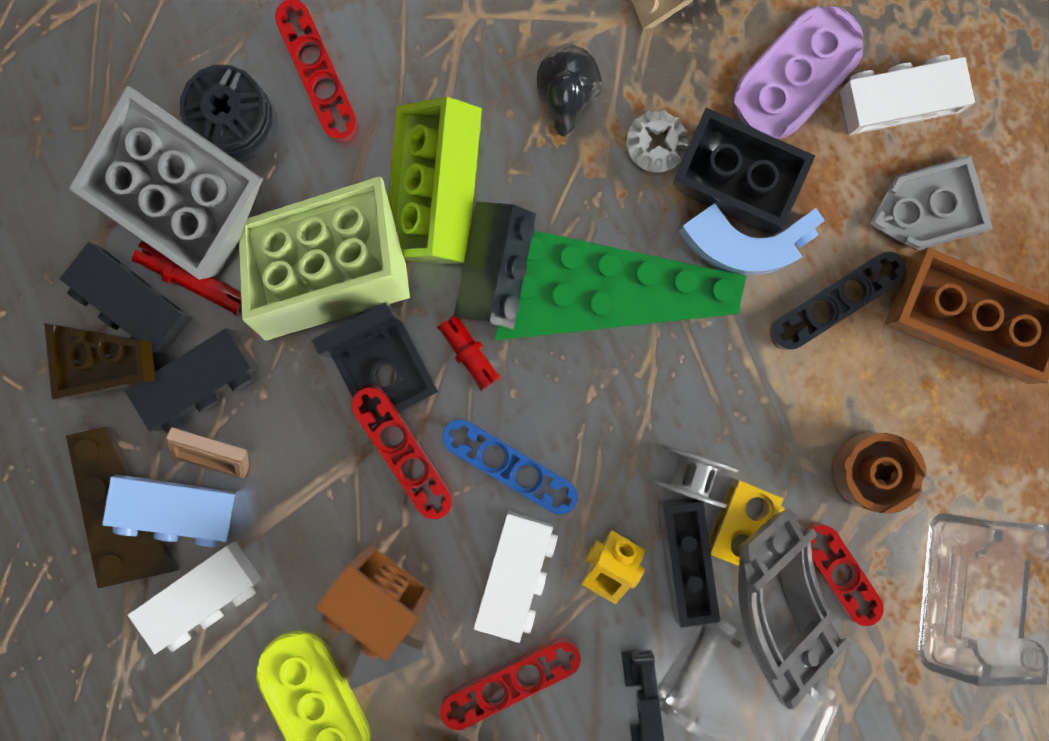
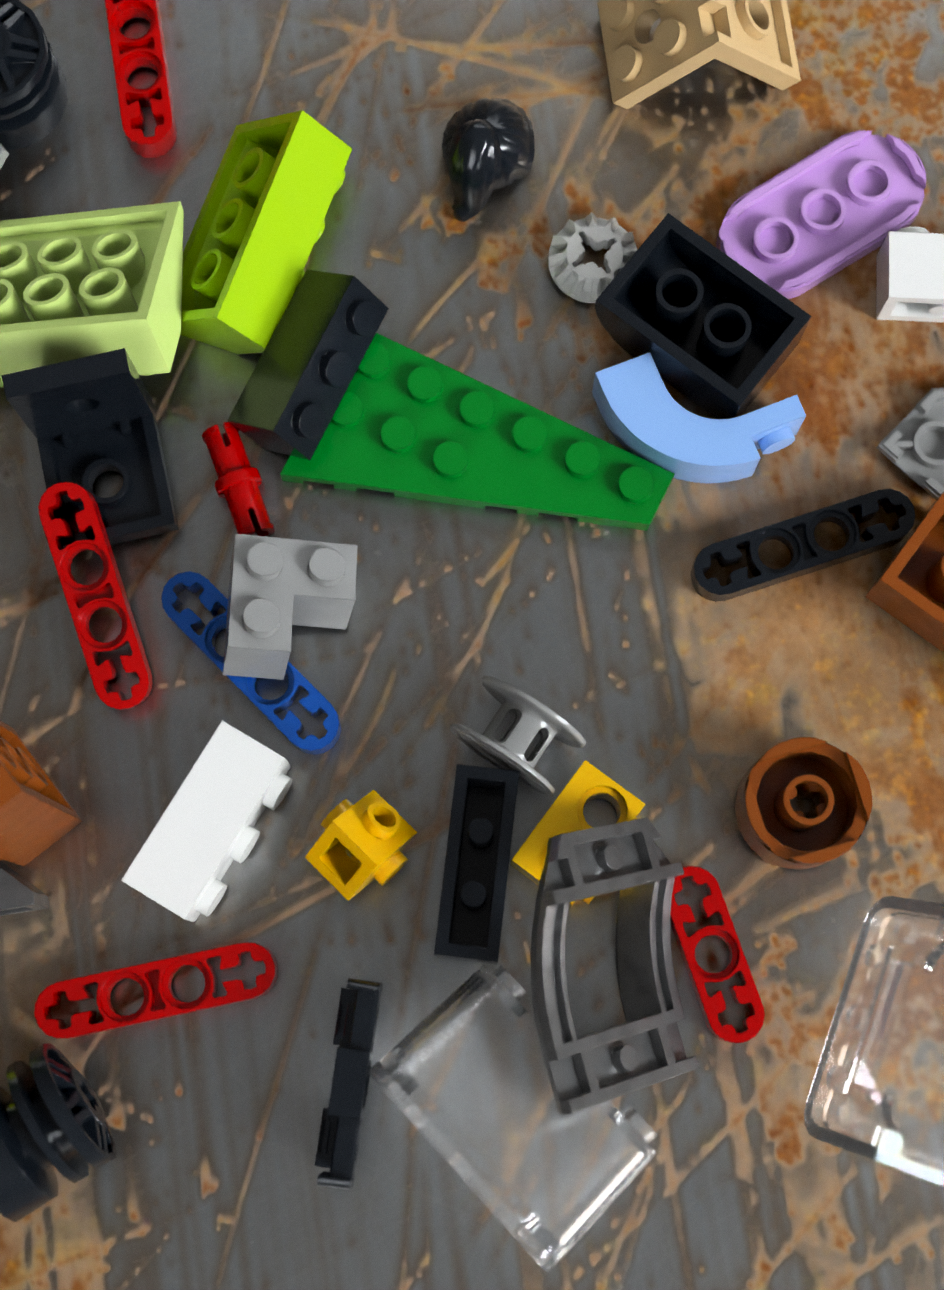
camera: 20 degrees right, 10 degrees down
none -> light grey brick [223,534,358,680]

